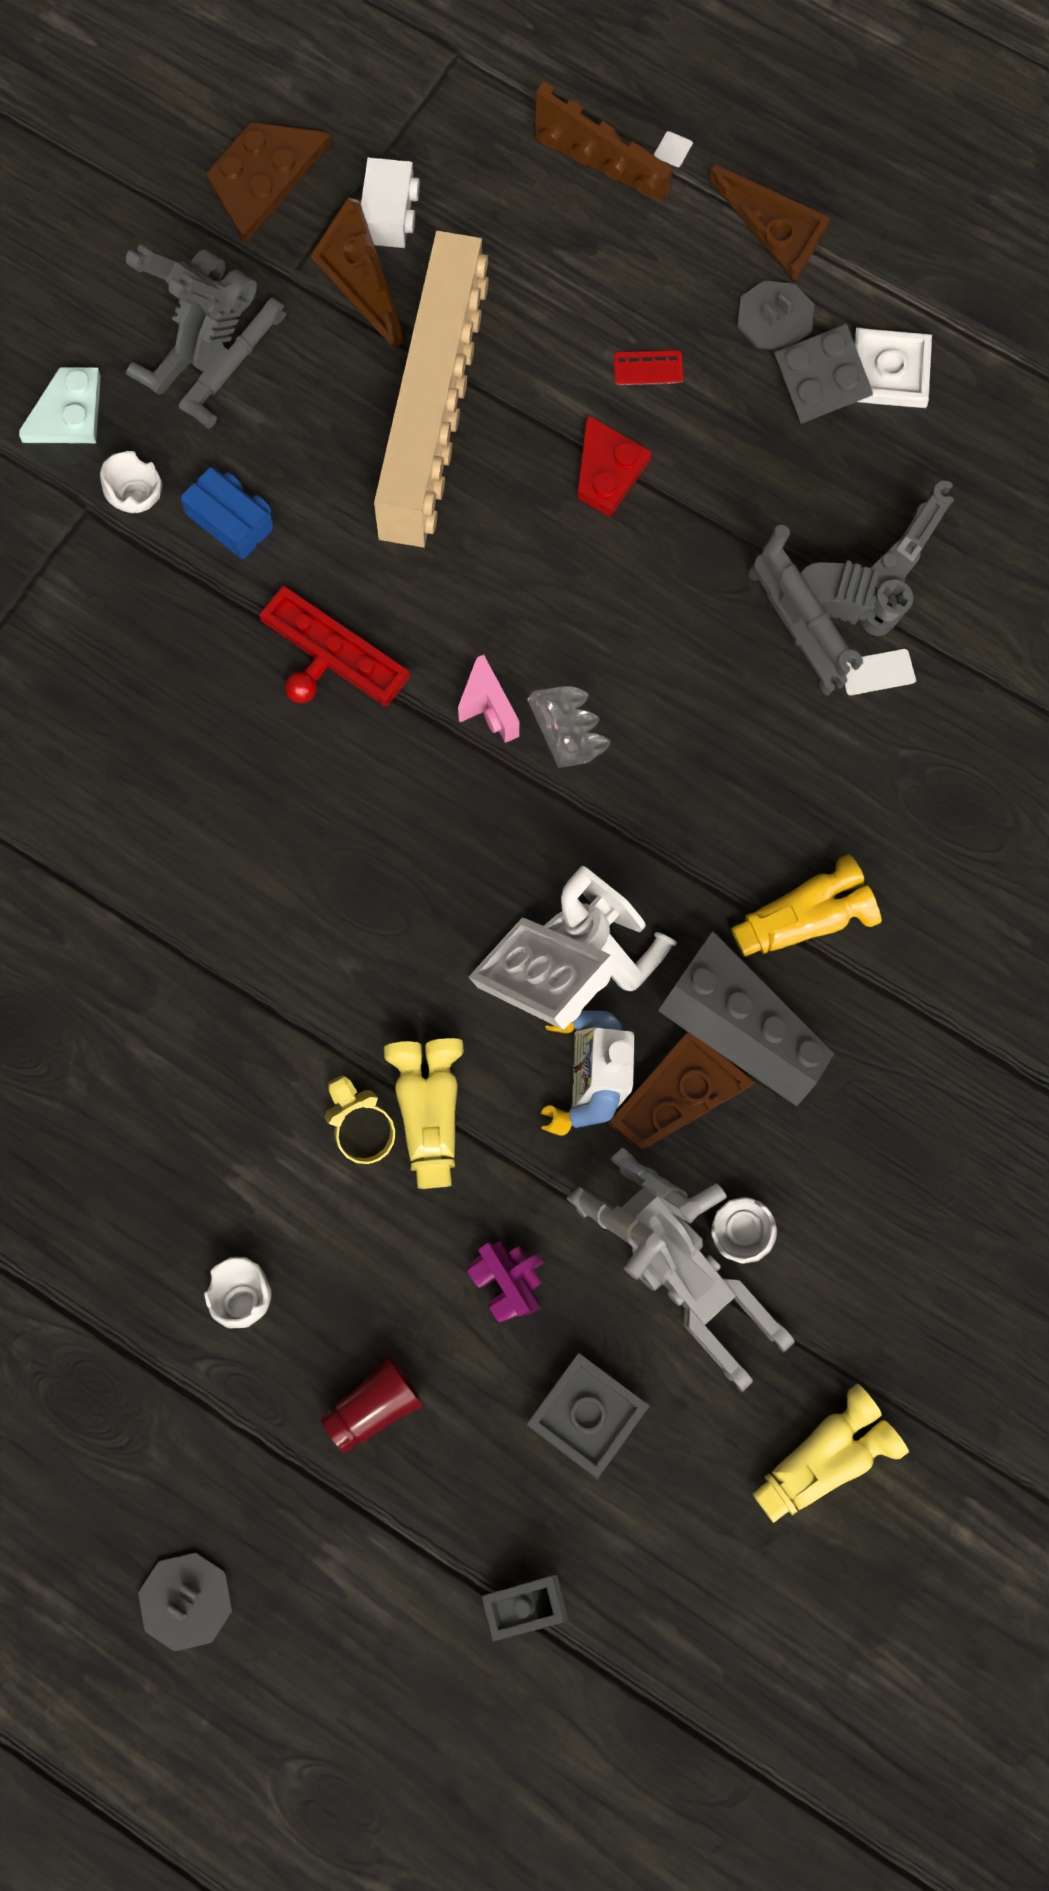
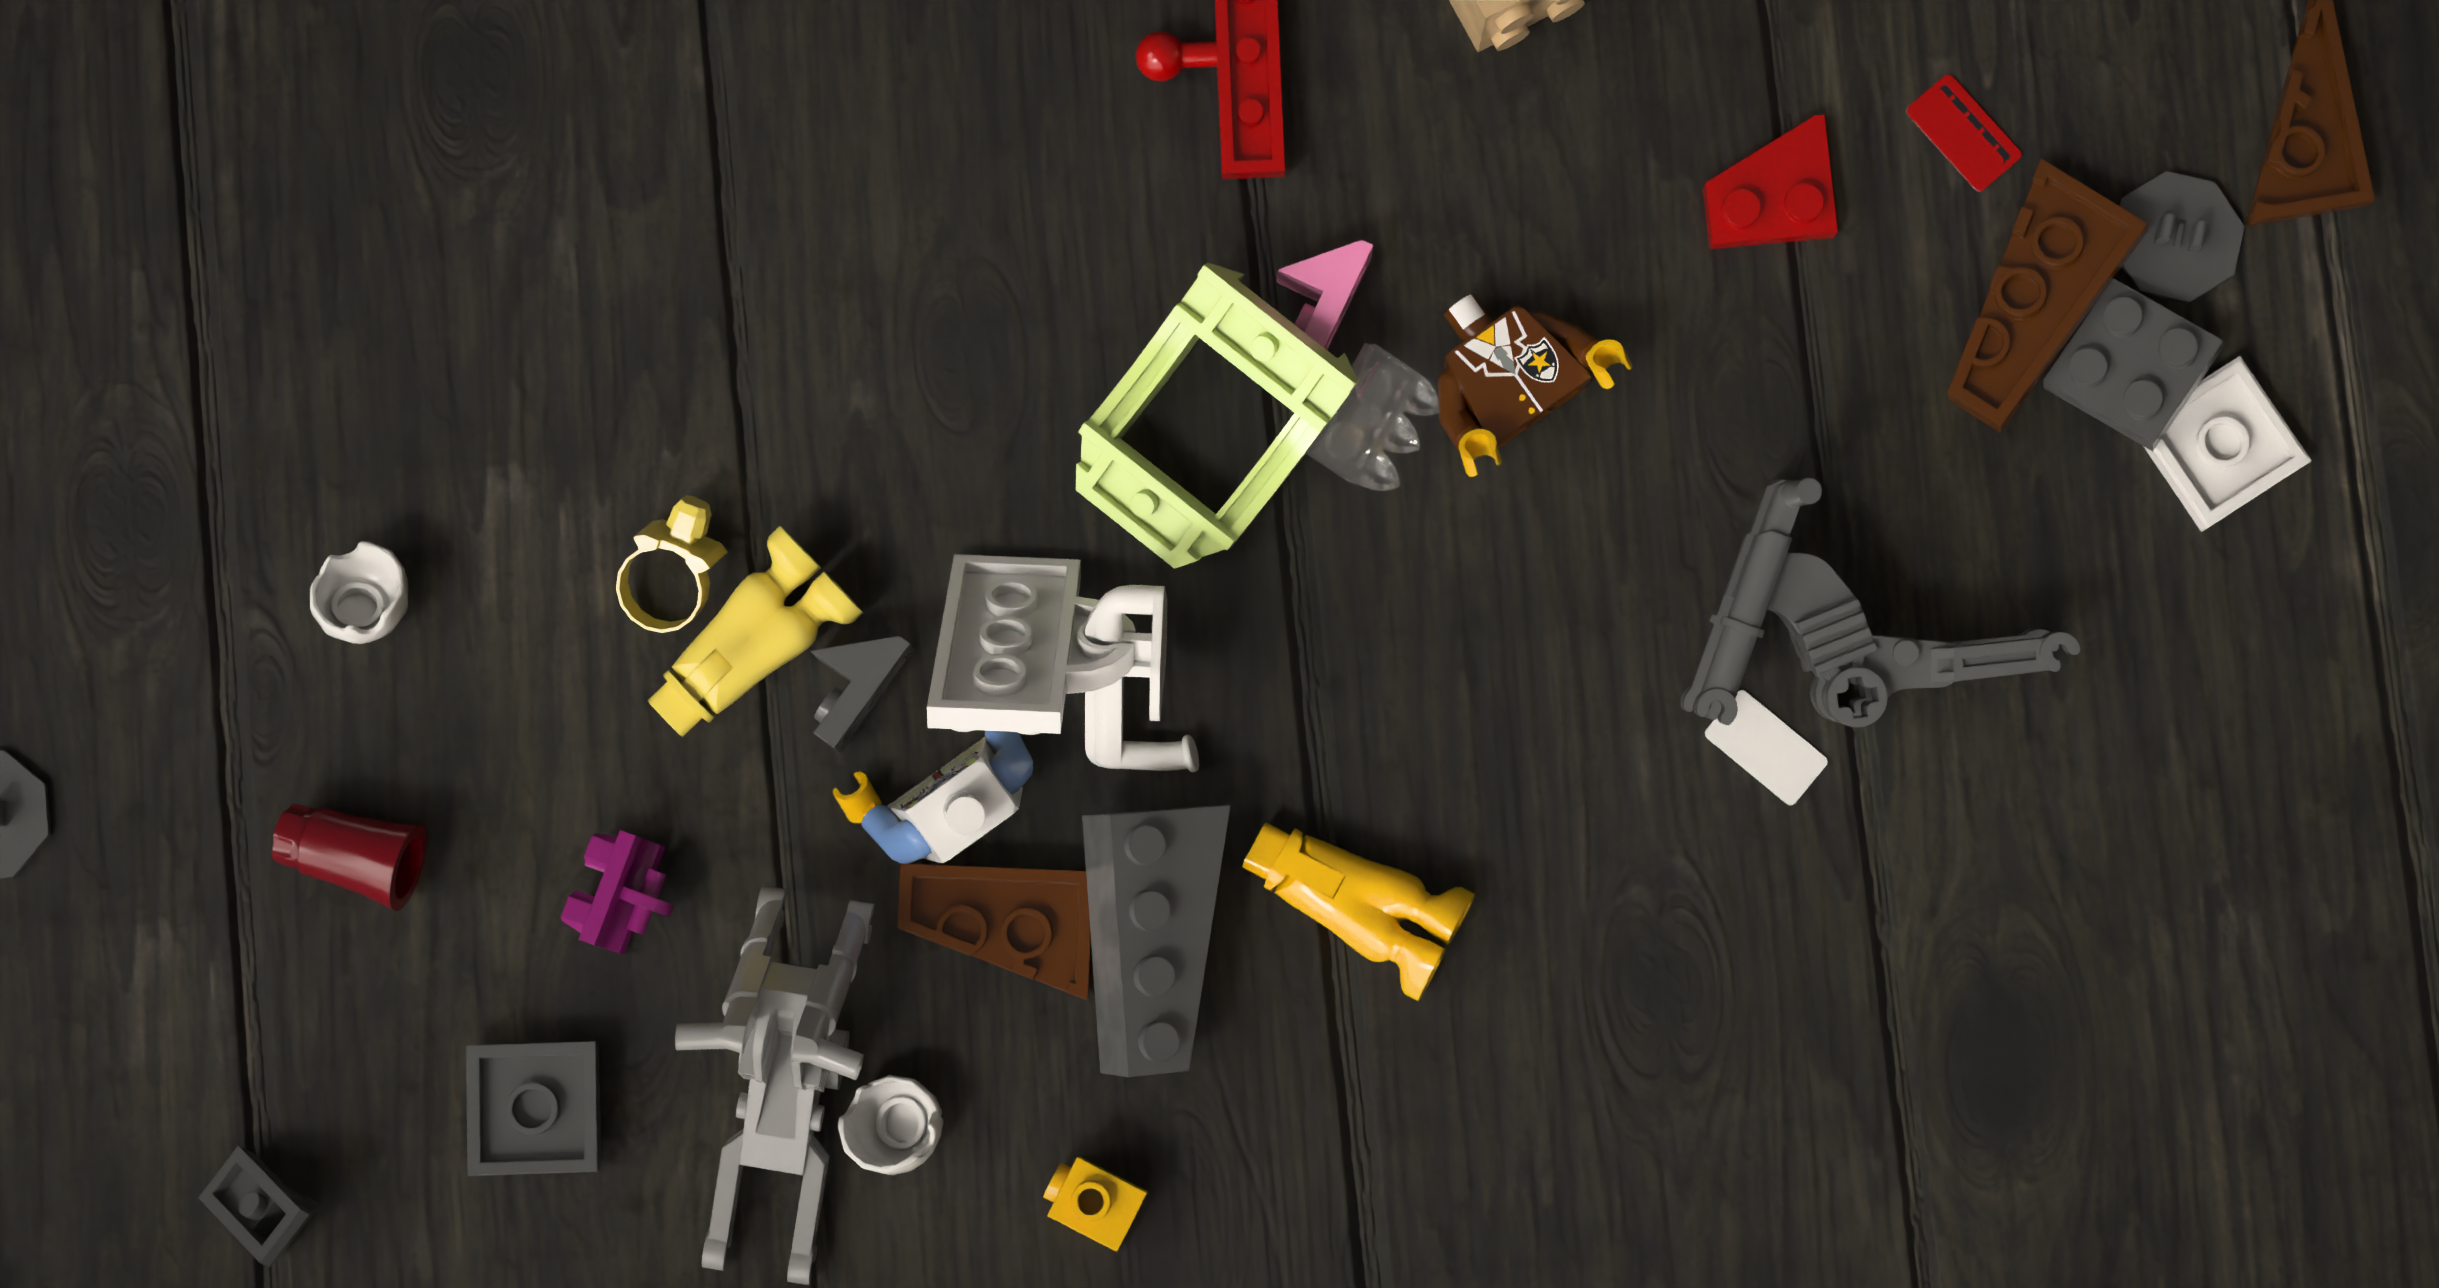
camera: 55 degrees right, 10 degrees up
none -> dark grey slope [810,636,915,753]
none -> yellow brick [1043,1156,1148,1252]
none -> yellowish green wedge [1076,262,1359,569]
none -> reddish brown torso [1437,293,1632,477]
none -> reddish brown wing [1947,158,2148,433]

